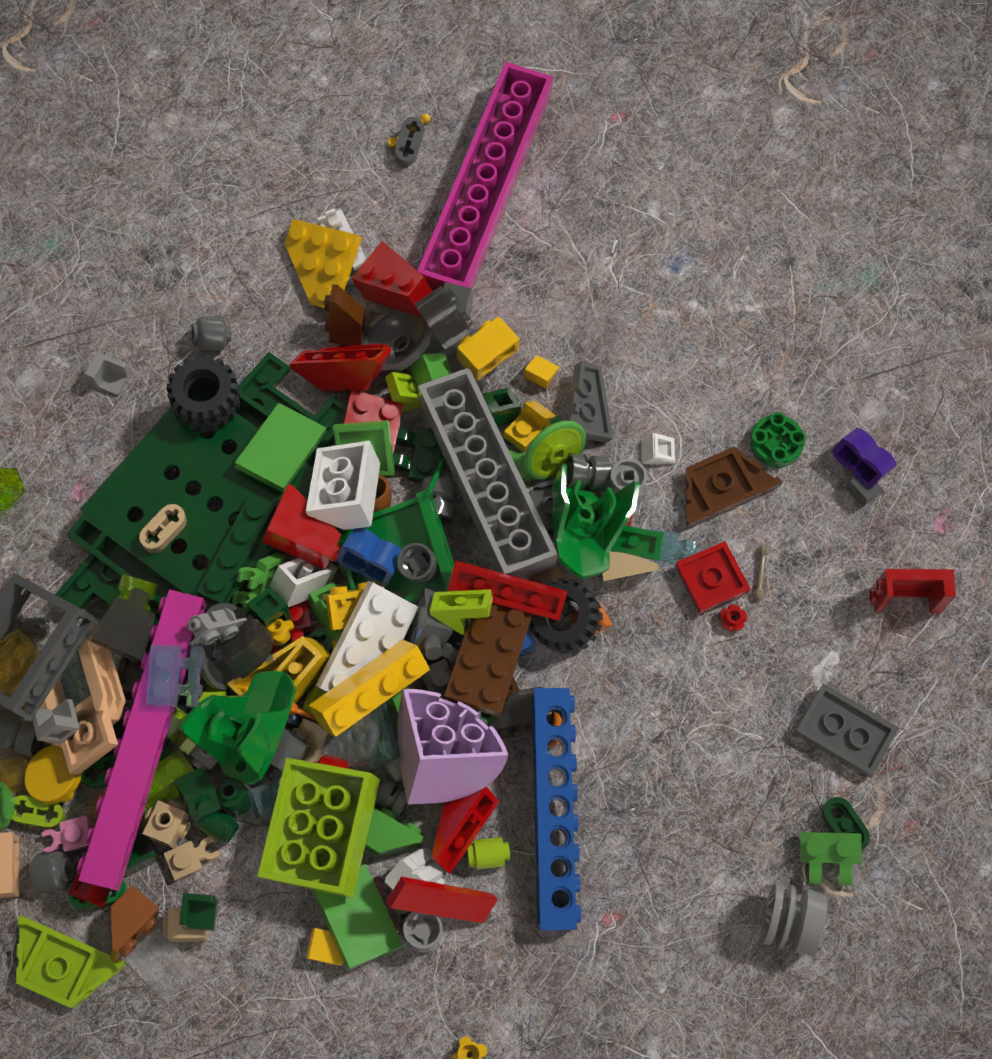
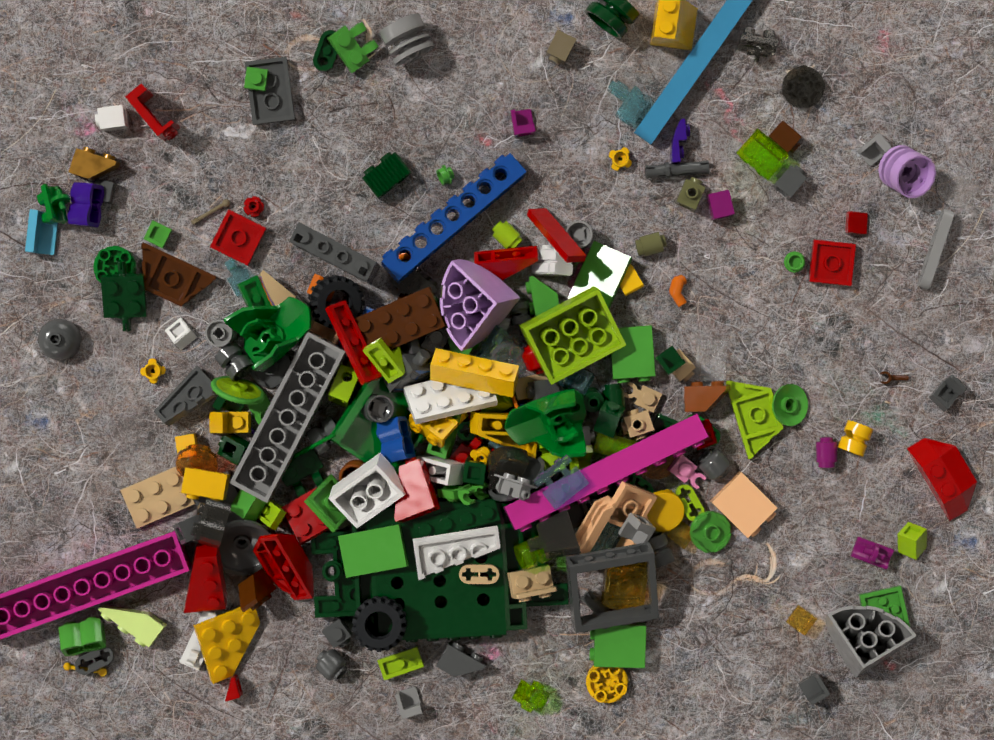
camera: 125 degrees left, 20 degrees up
none -> medium azure panel [25,209,58,255]
none -> green hips [37,184,70,224]
none -> dark grey cylinder [38,319,82,360]
none -> bright green brick [59,617,106,656]
none -> pearl gold slope [69,146,120,181]
none -> white brick [95,105,129,132]
none -> yellowish green slope [98,605,167,647]
none -> dark green plate [100,260,147,331]
none -> tan plate [121,465,196,529]
none -> yellow plate [140,358,166,384]
none -> bright green plate [144,220,173,249]
none -> clear orange tile [176,444,219,477]
none -> red slope [225,674,243,702]
none -> bright green plate [244,67,269,92]
none -> dark grey window [289,222,380,285]
none -> dark green plate [322,560,343,582]
none -> dark grey brick [322,617,353,648]
none -> lime torso [328,360,359,408]
none -> dark green brick [362,152,412,199]
none -> lime plate [377,646,424,680]
none -> white wing [413,525,500,580]
none -> bright green plate [436,165,454,185]
none -> dark grey slope [436,641,485,677]
none -> tan bracket [507,565,557,602]
none -> magenta panel [510,109,535,137]
none -> bright green brick [610,325,656,383]
none -> olive brick [635,232,667,257]
none -> orange arm [669,275,687,307]
none -> bright green dish [772,384,808,426]

